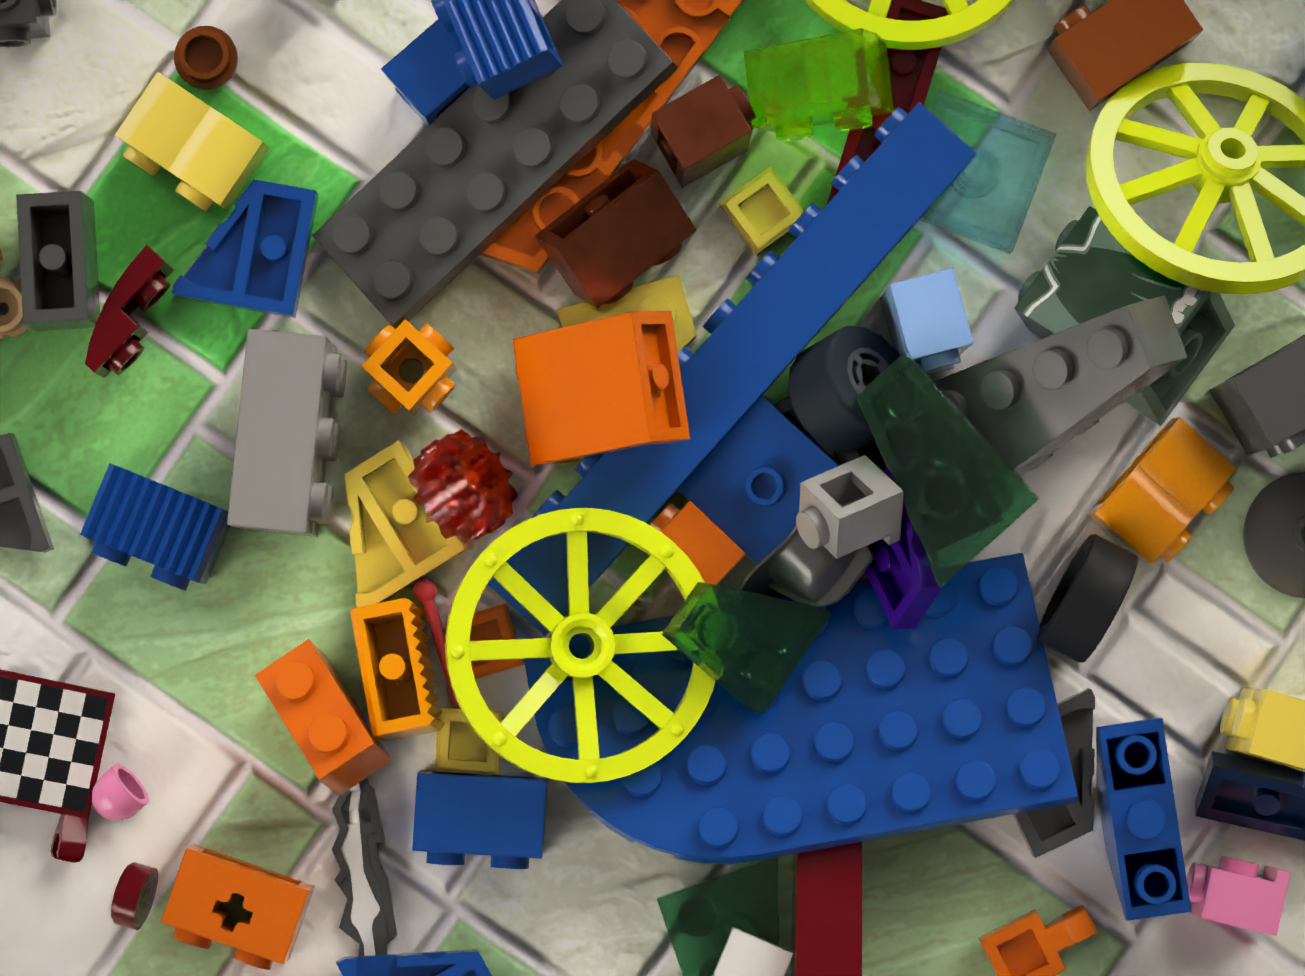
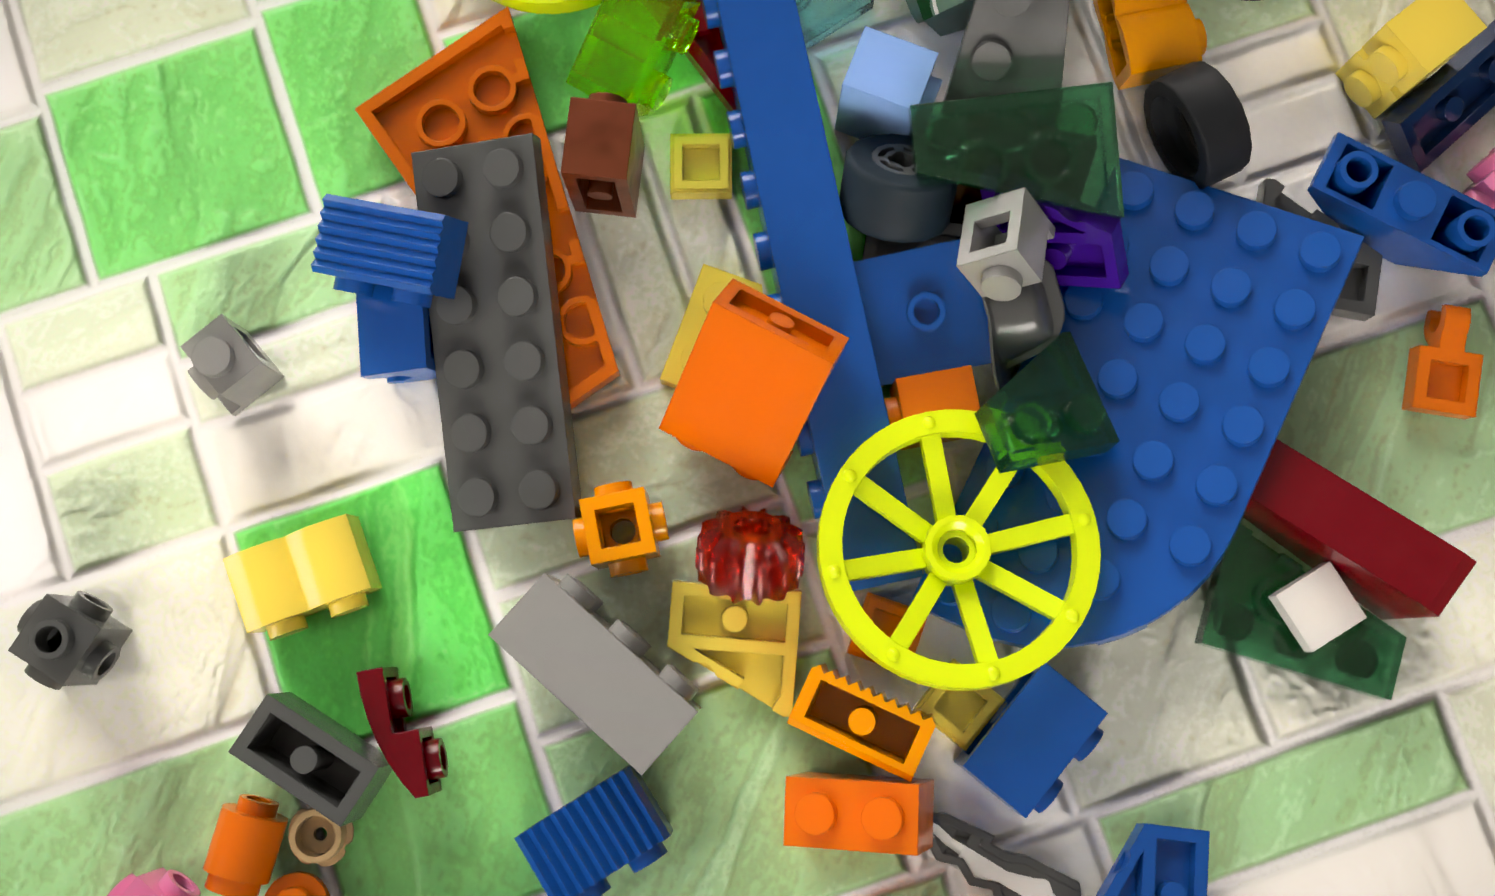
camera: 45 degrees left, 5 degrees down
blue wing [172,179,319,318] -> none
dark orange plate [174,26,238,90] -> none
coral hinge [412,578,459,708] -> none
copper brick [535,159,697,308] -> none

